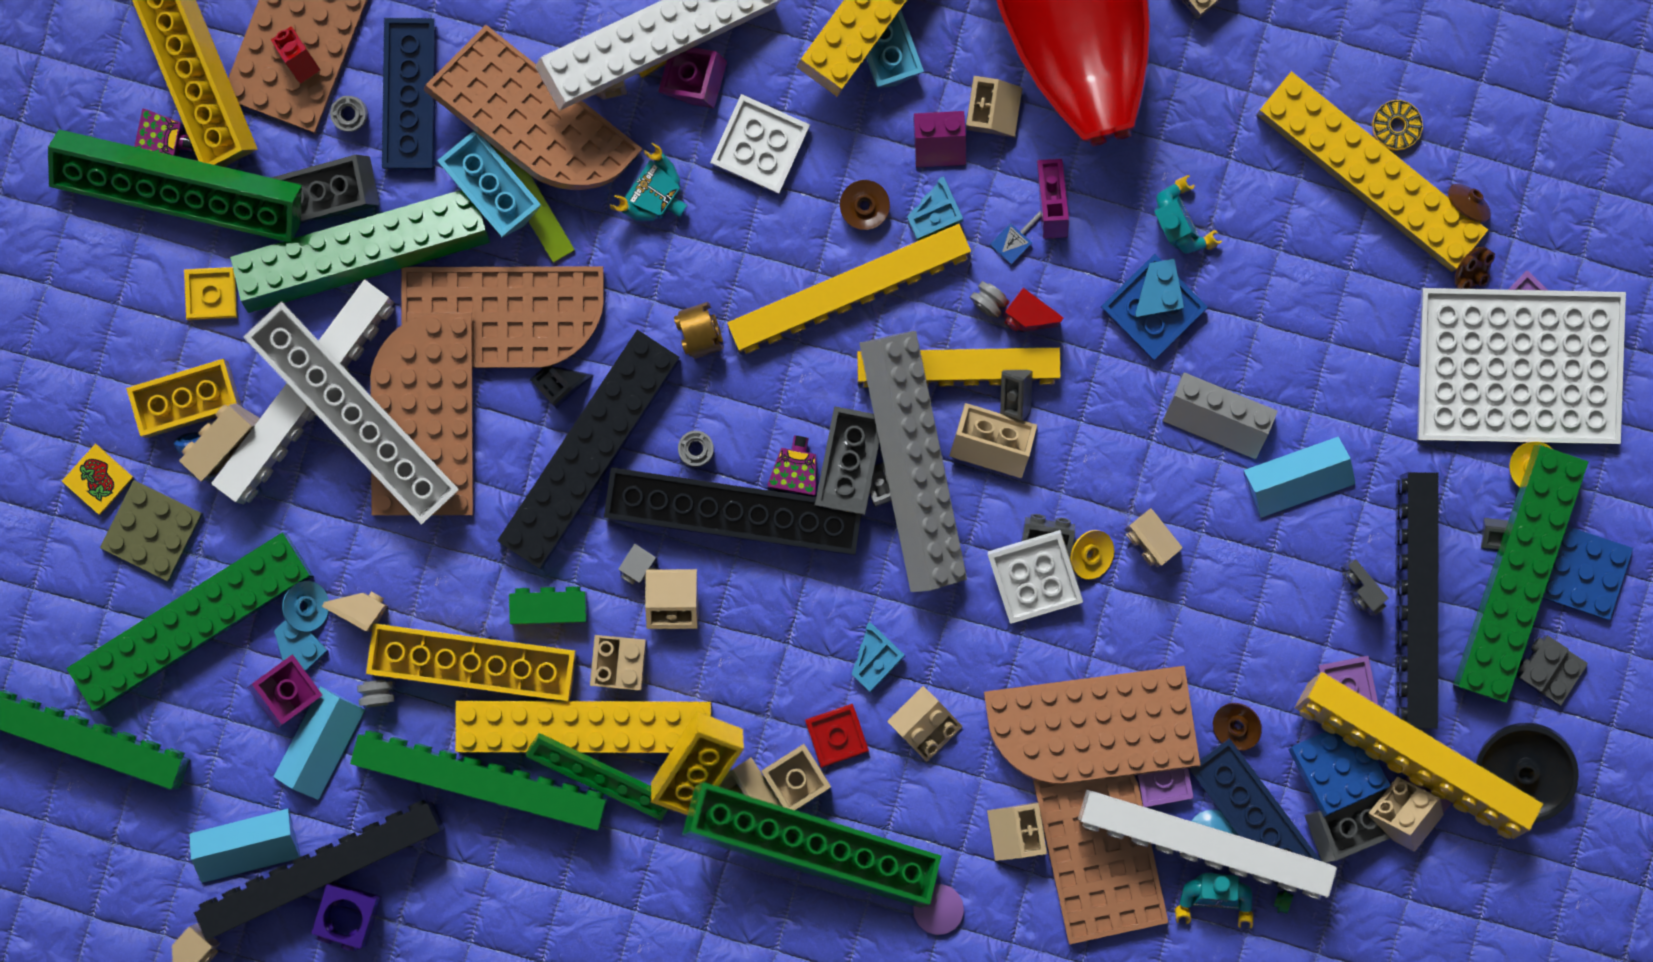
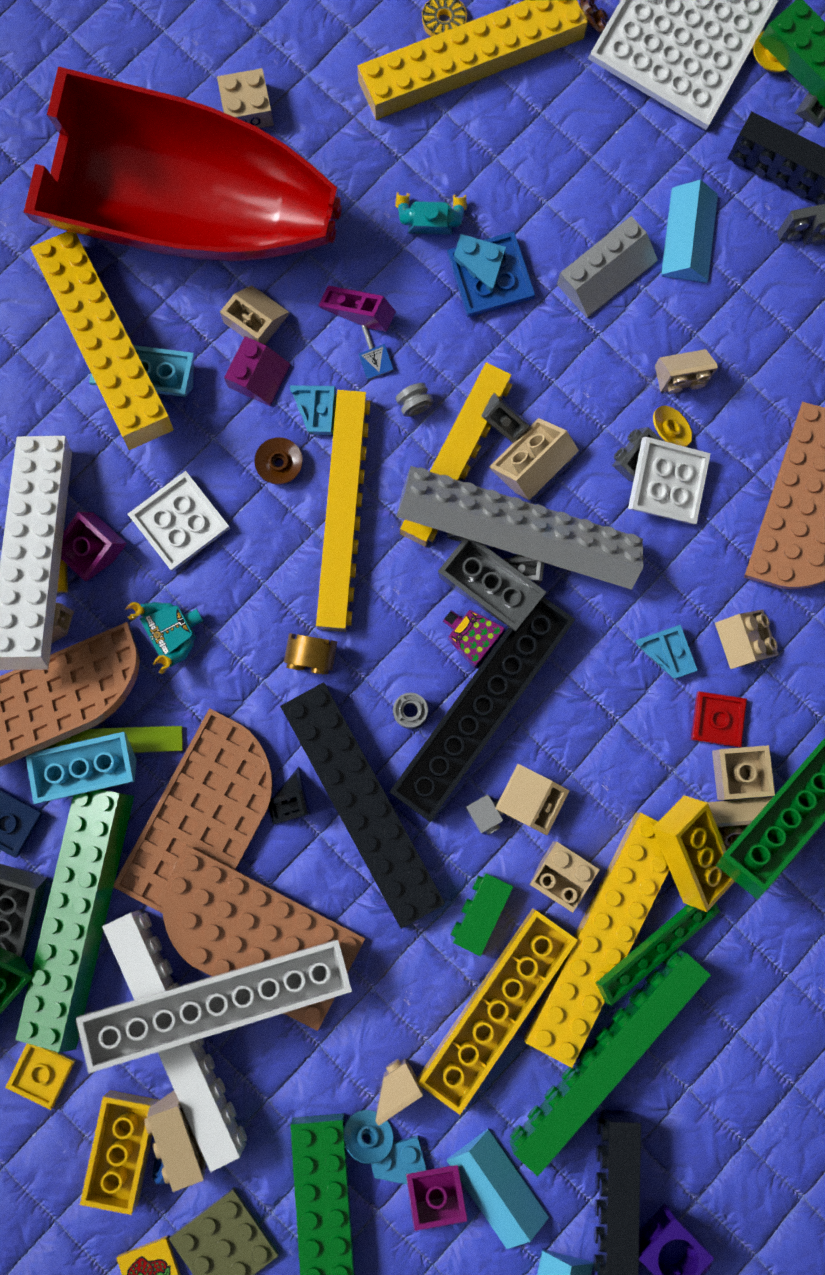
camera: 65 degrees left, 5 degrees down
light grey wheel [357,680,395,708] -> none
red slope [1003,288,1064,332] -> none

